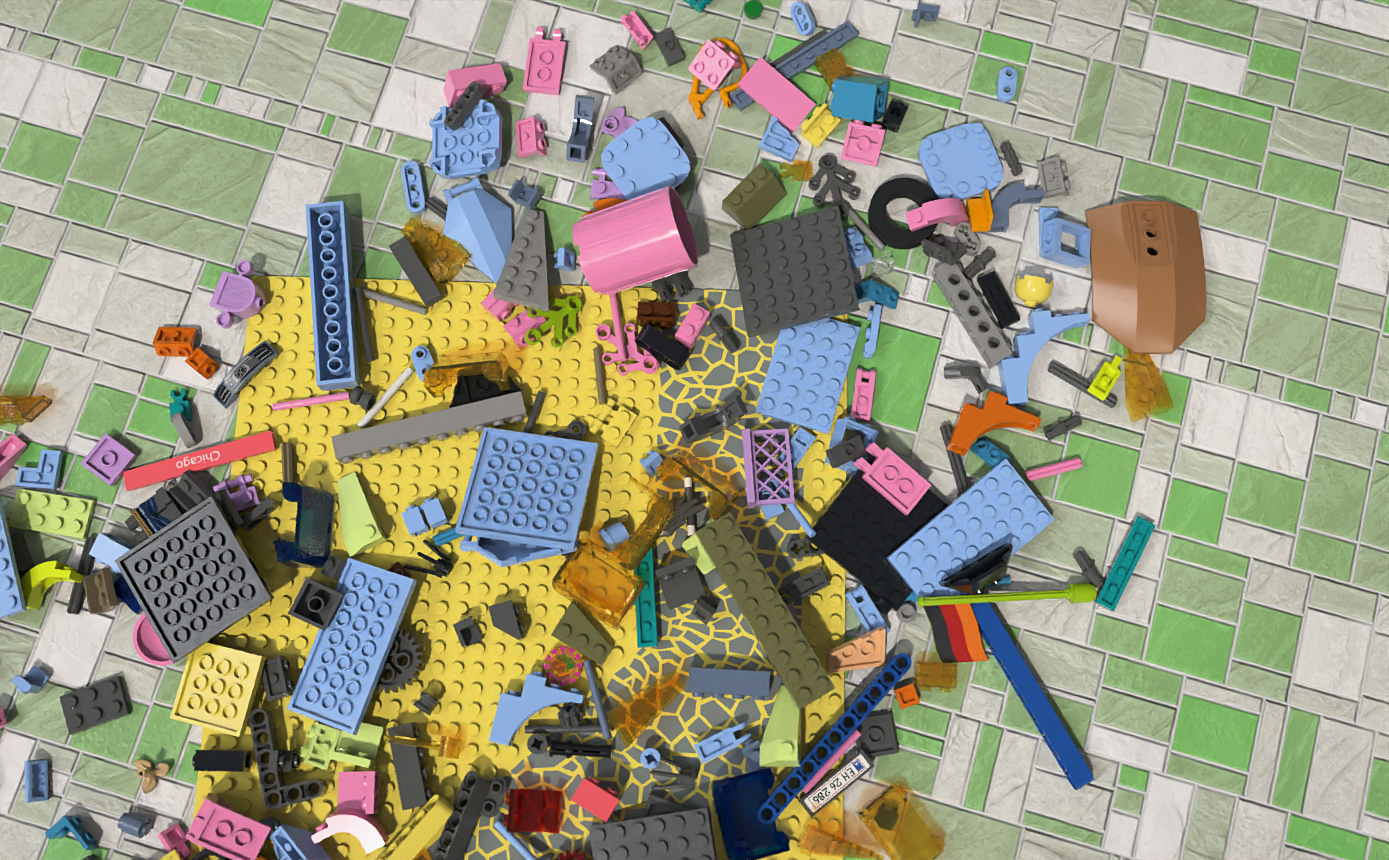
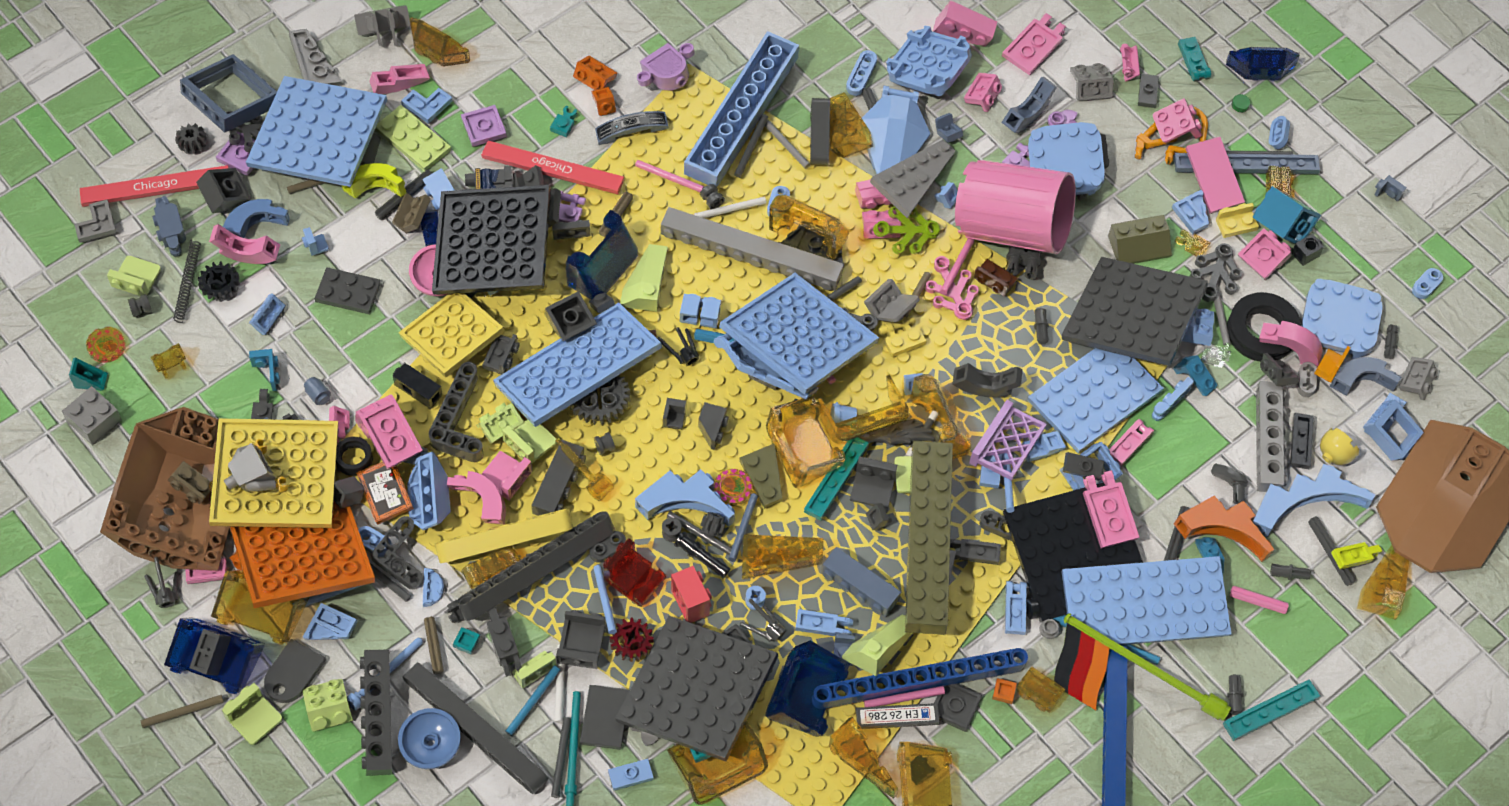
camera: 30 degrees right, 15 degrees down
tan plant [135,759,170,794] -> none
light grey beam [171,412,198,448] -> none
dark grey slope [268,750,300,772] -> none
dark grey beam [444,81,484,131] -> none
black beam [635,324,691,371] -> none
bright pink brick [675,304,710,350] -> none
light nougat wing [826,626,886,673] -> none
black wedge [938,543,1013,595] -> none
dark grey axle [963,248,996,280] -> none
none -> light grey bracket [864,279,920,322]

